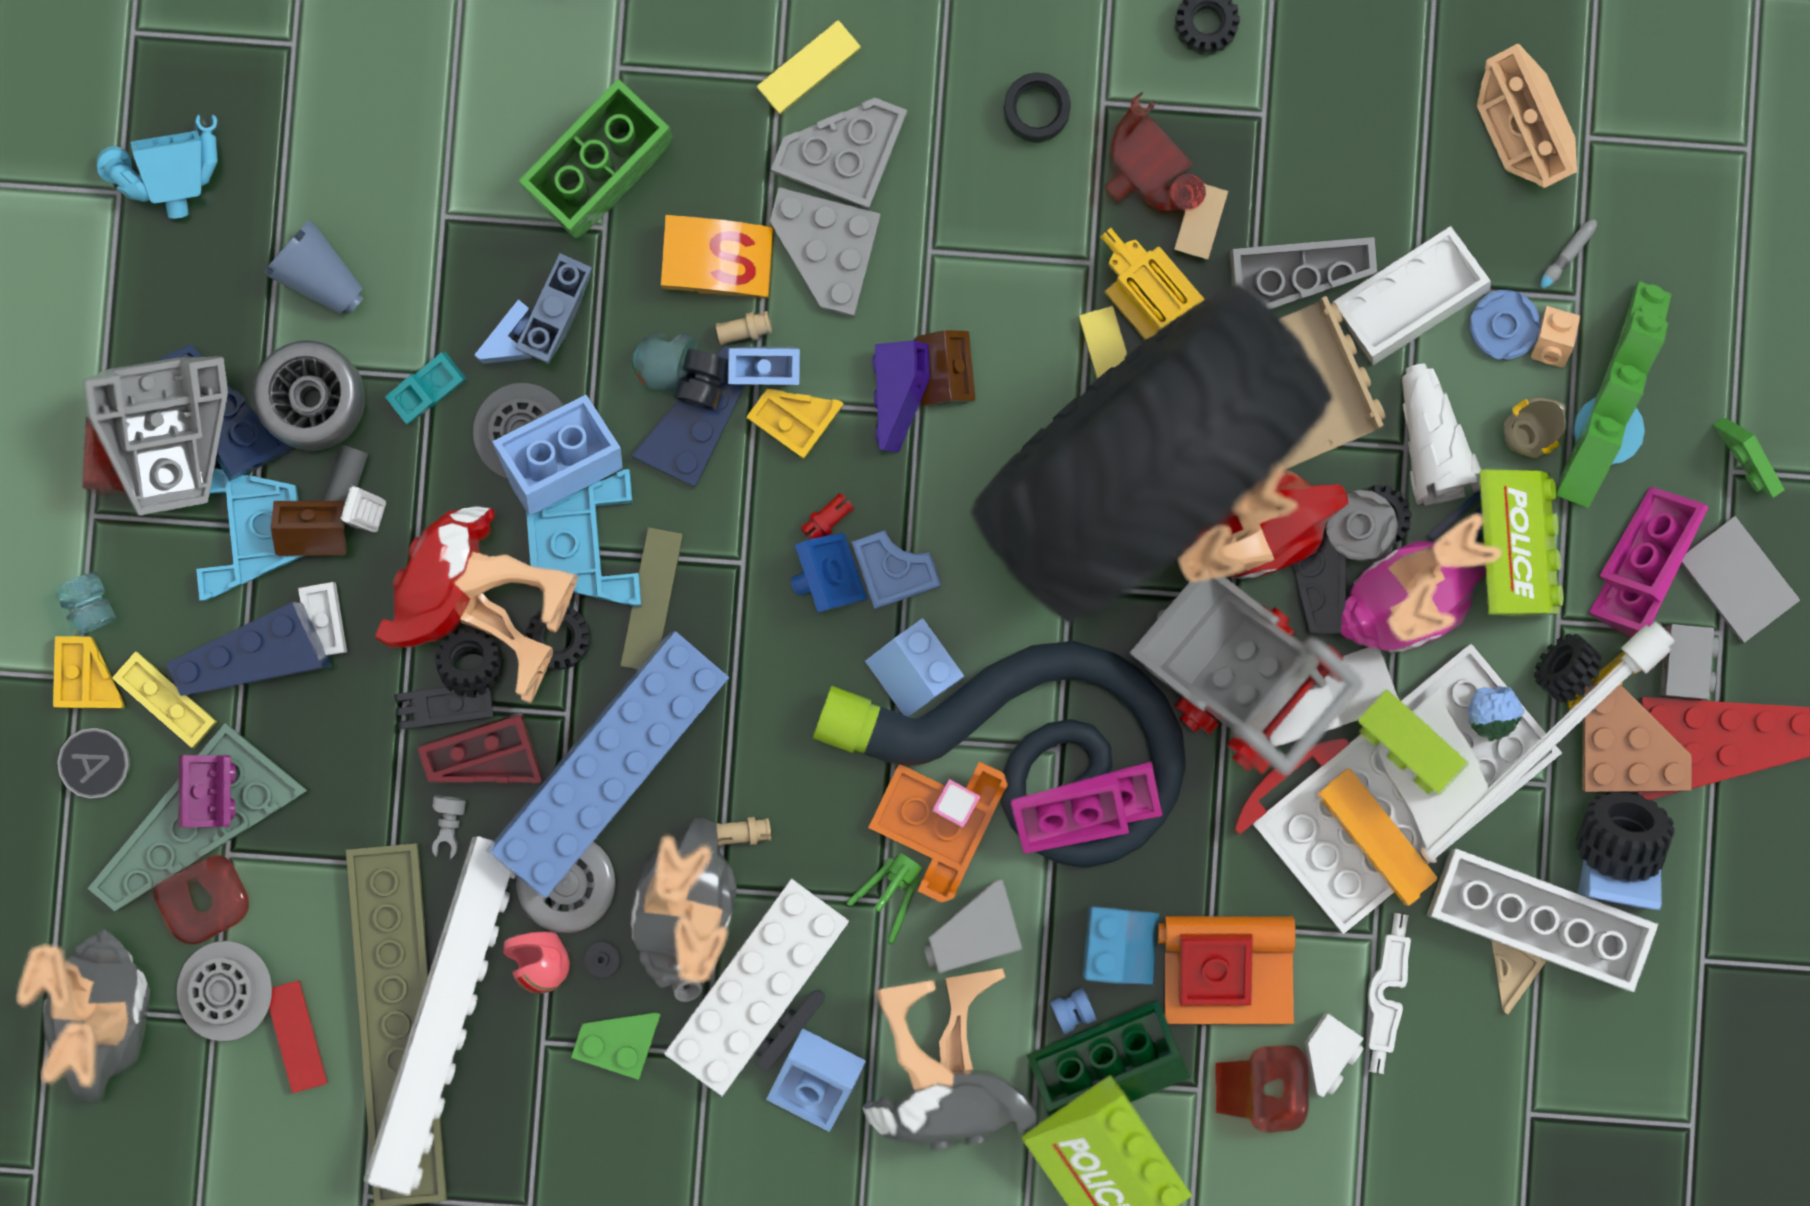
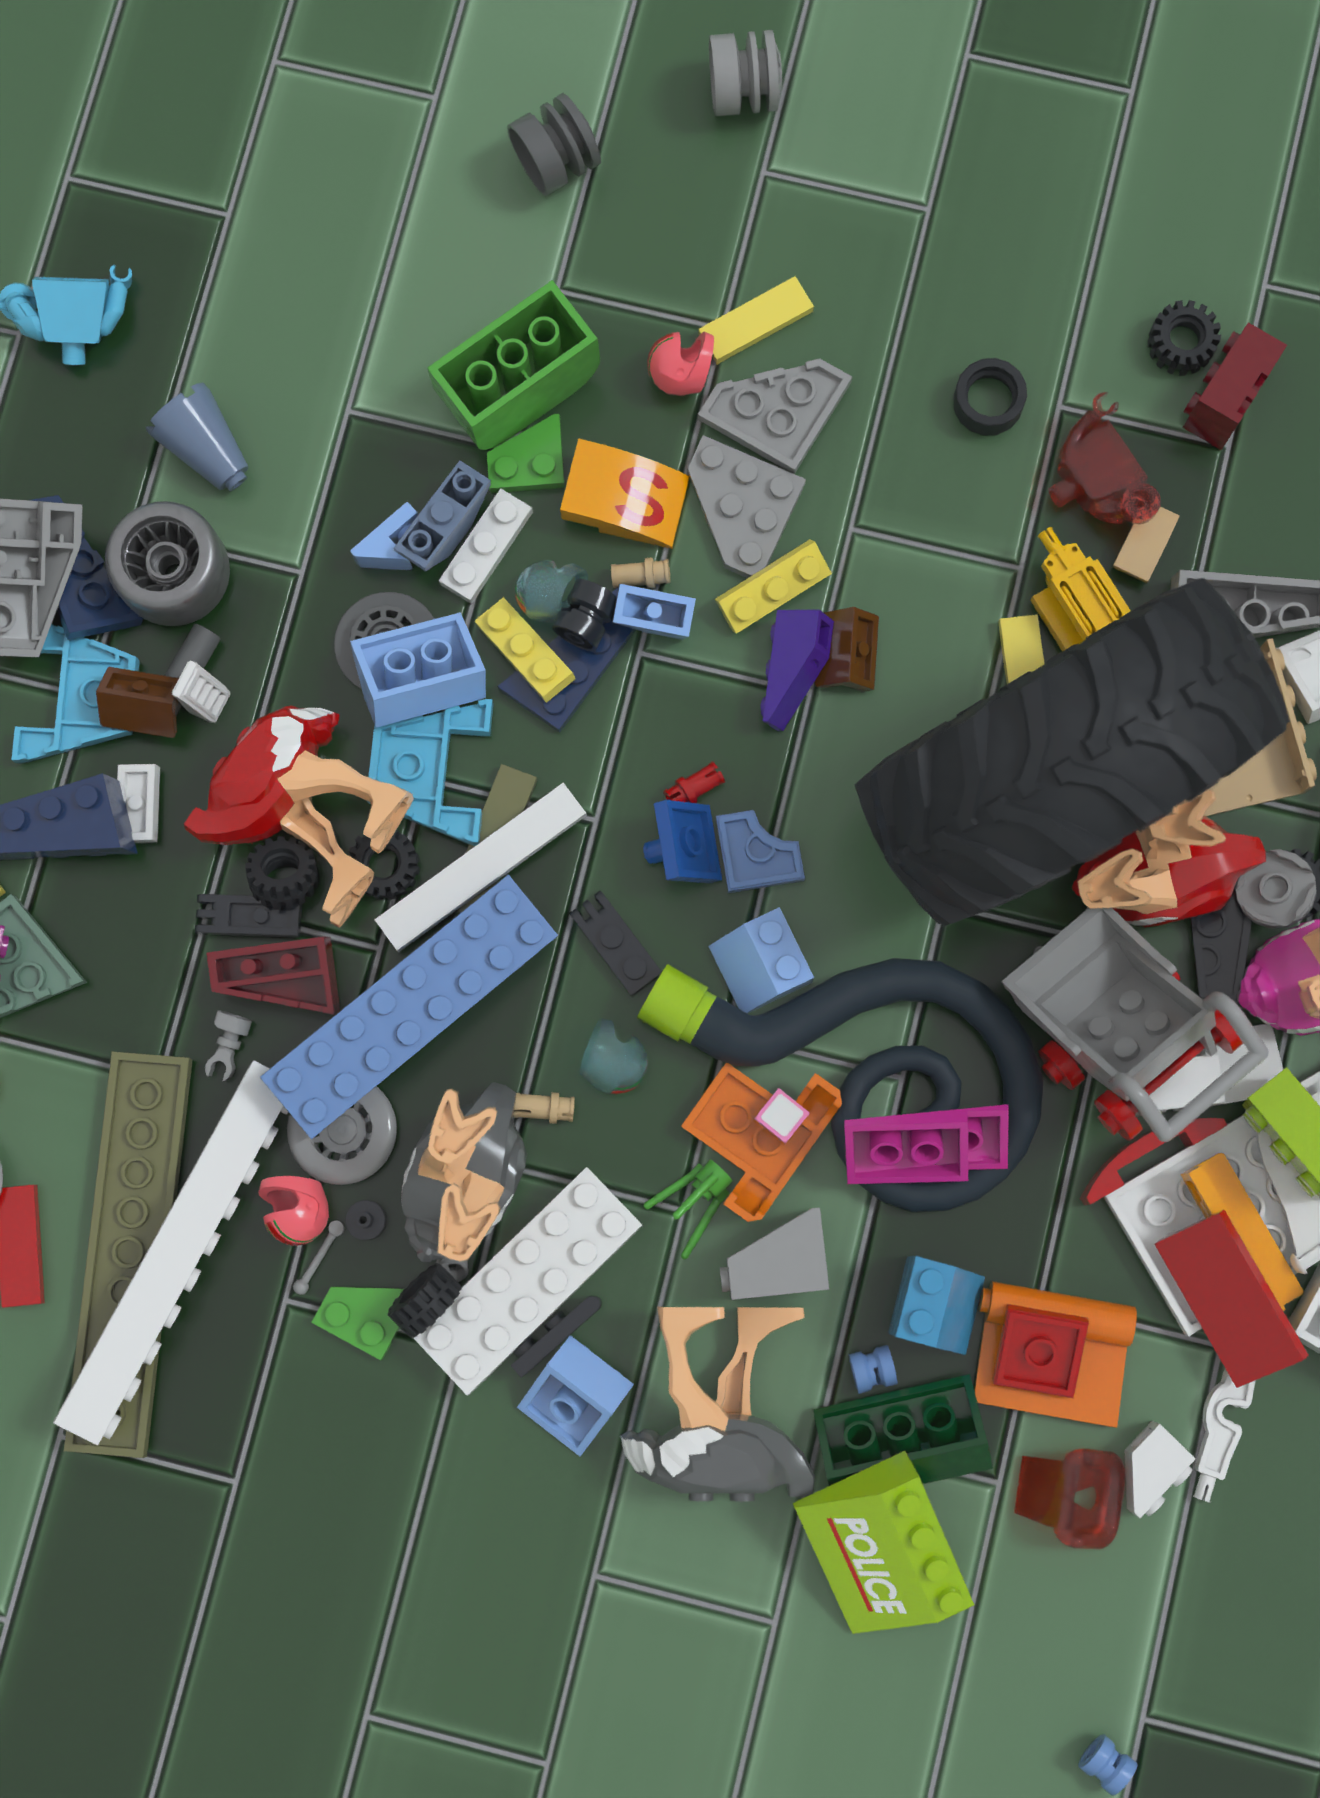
camera: 20 degrees right, 5 degrees down
teal slope [385,352,467,424] -> none
yellow wing [746,389,844,460] -> none
none -> light grey hinge [293,1220,345,1295]
none -> white tile [374,783,587,952]
none -> black tyre [387,1263,462,1338]
none -> white plate [439,488,533,604]
none -> light yellow plate [475,597,576,703]
none -> bright green wing [487,414,565,494]
none -> black hinge [569,890,662,997]
none -> clear light blue helmet [580,1018,648,1095]
none -> coral helmet [647,331,714,396]
none -> light yellow plate [715,539,832,634]
none -> red tile [1154,1210,1309,1388]
none -> dark red wedge [1182,322,1287,450]

